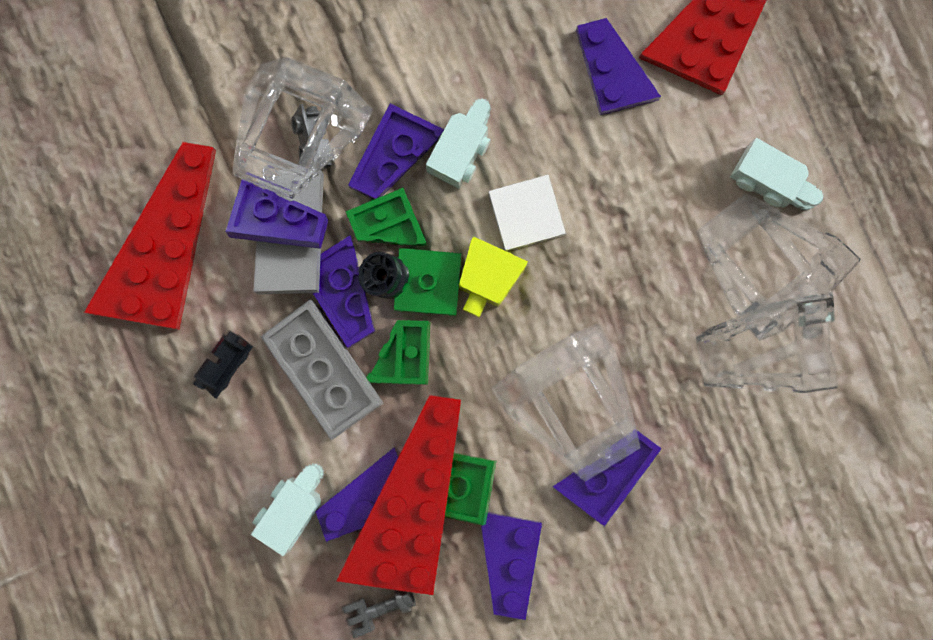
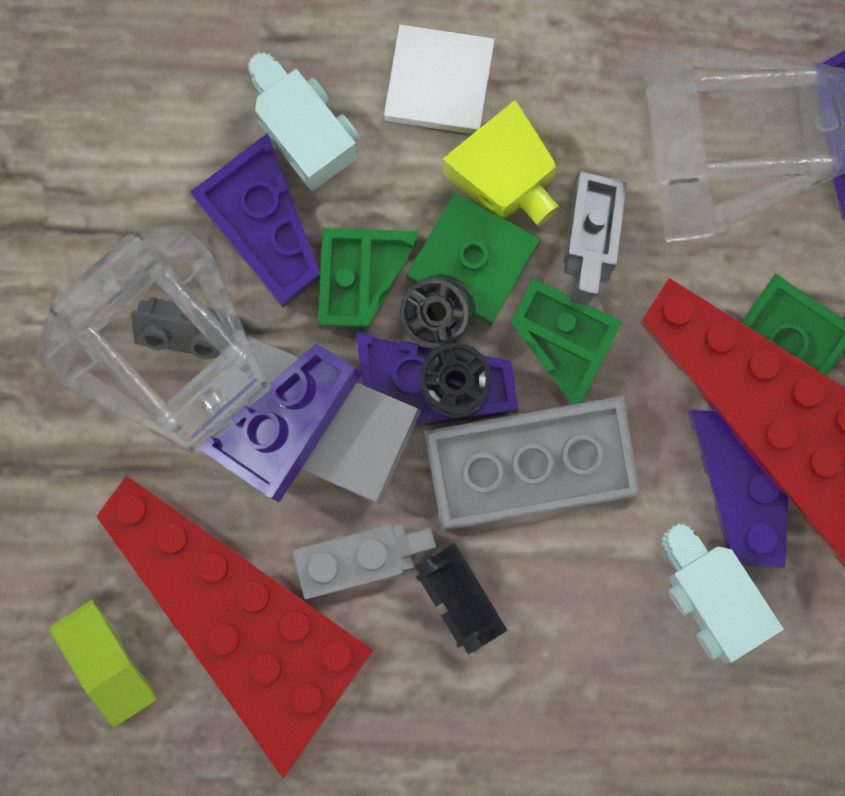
camera: 65 degrees left, 5 degrees down
none -> lime slope [49,599,157,728]
none -> light grey hinge [292,524,436,601]
none -> black wheel [420,343,491,420]
none -> hinge [563,171,627,306]

